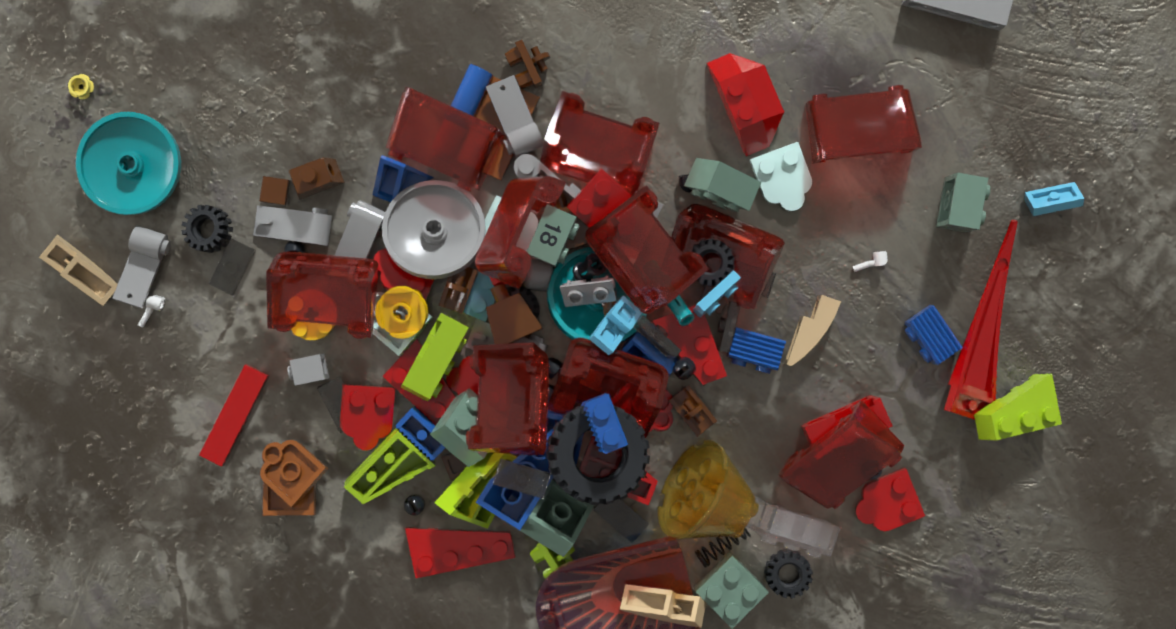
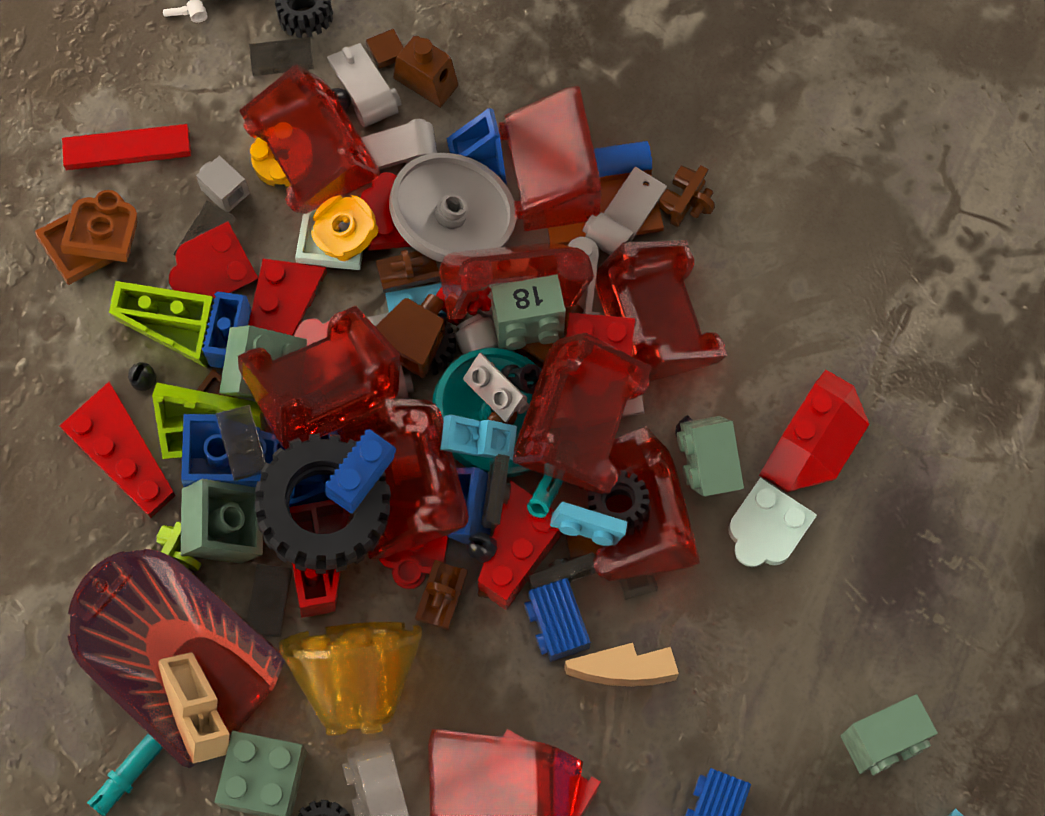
camera: 55 degrees right, 20 degrees down
lime wedge [401,313,469,402] -> none
black piece [695,520,751,568] -> none
clear red windscreen [806,85,922,164] -> none
white hand [852,251,888,272] -> none

